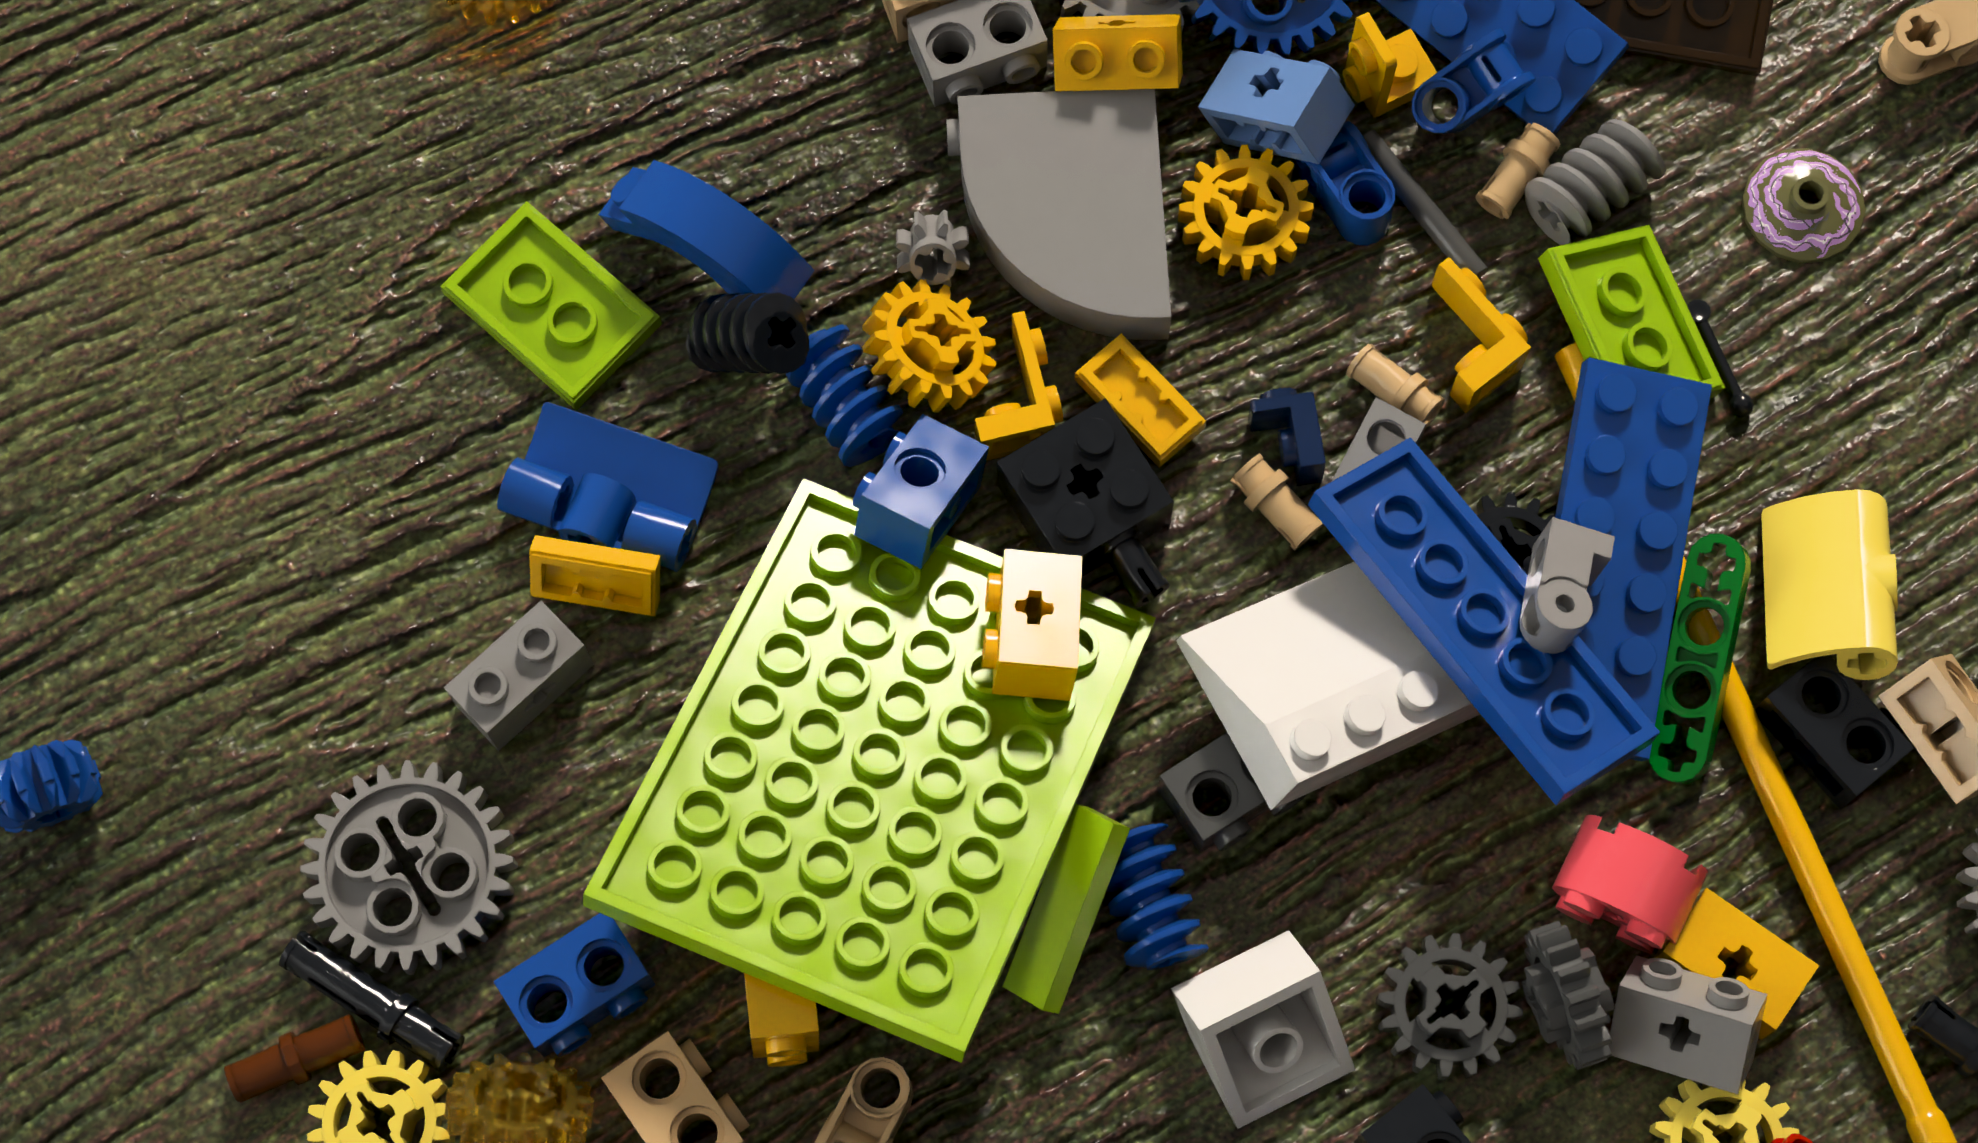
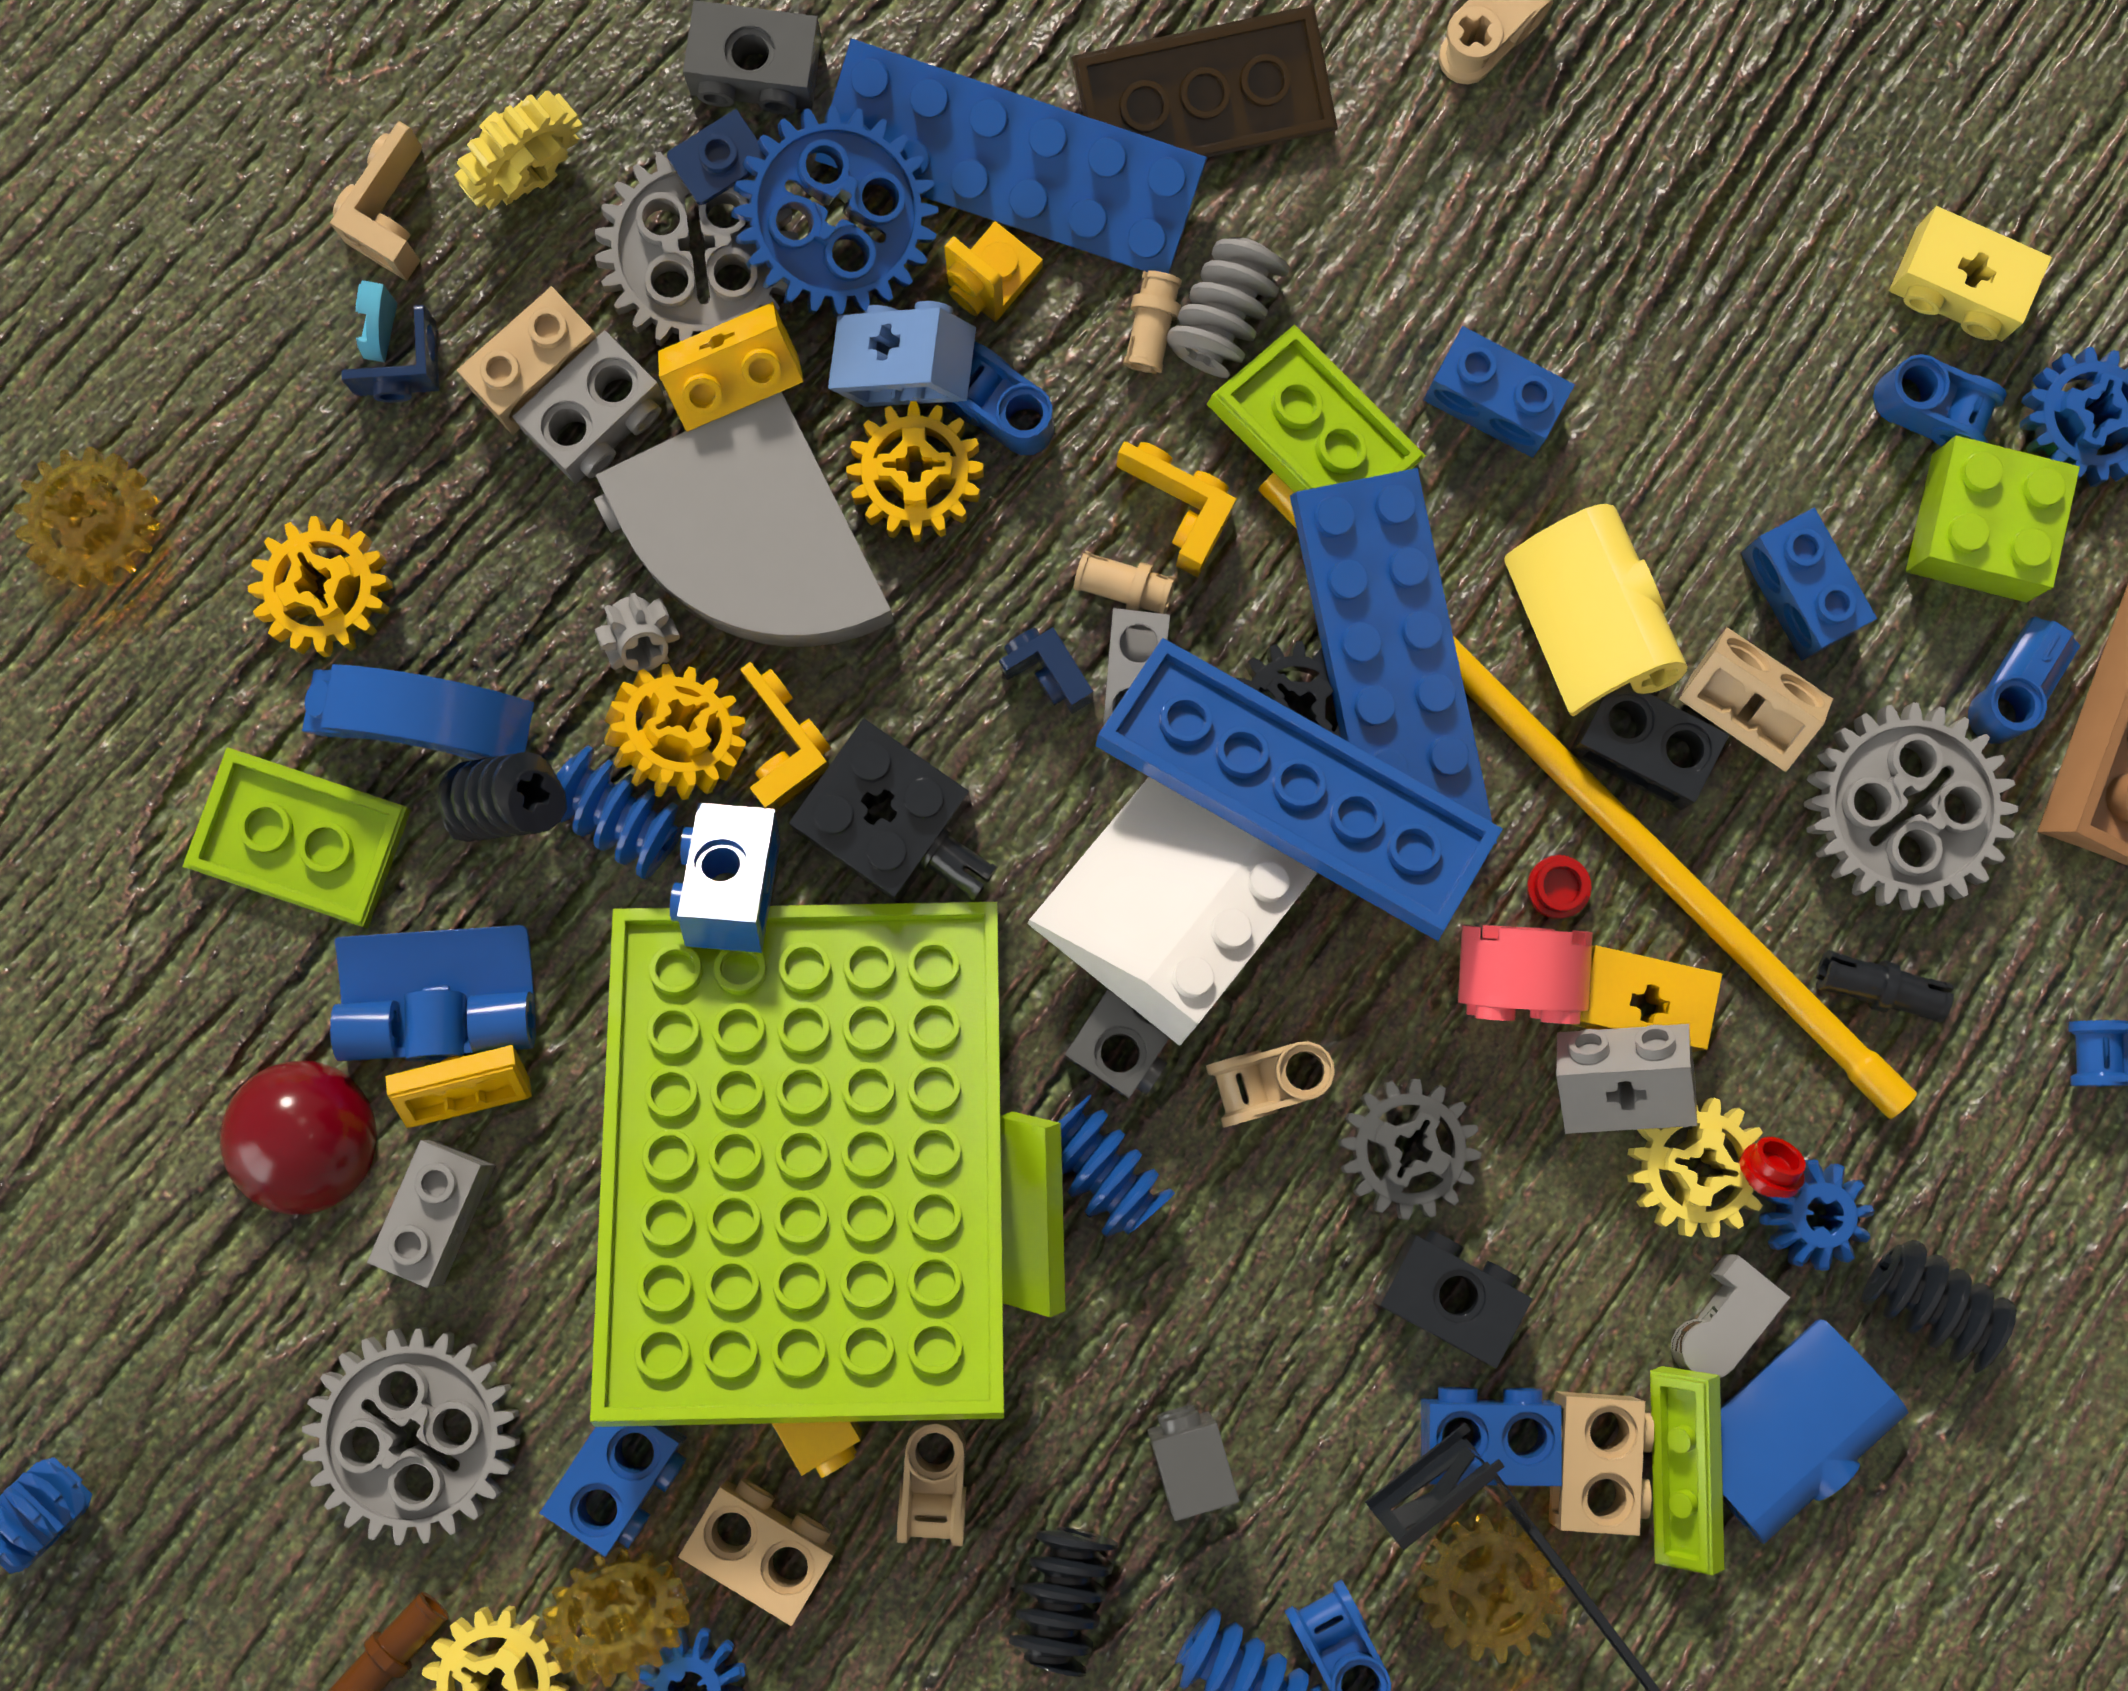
camera: 30 degrees left, 10 degrees up
black pin [279,931,465,1073] -> none
brick [982,549,1082,701] -> none
yellow plate [1075,333,1206,468] -> none
white slope [1171,930,1355,1129] -> none
tan pin [1230,453,1323,551] -> none
dark grey bar [1363,130,1488,279] -> none
blue piece [1412,28,1536,133] -> none
light grey leg [1520,517,1615,654] -> none
dark grey gear [1521,921,1615,1070] -> none
green beam [1649,534,1751,784] -> none
black hinge [1687,299,1754,418] -> none
dish [1741,148,1866,264] -> none
none -> dark red piece [220,1061,377,1215]
none -> yellow gear [248,516,393,657]
none -> tan piece [1206,1041,1335,1128]
none -> blue brick [1423,326,1575,458]
none -> red plate [1526,855,1592,919]

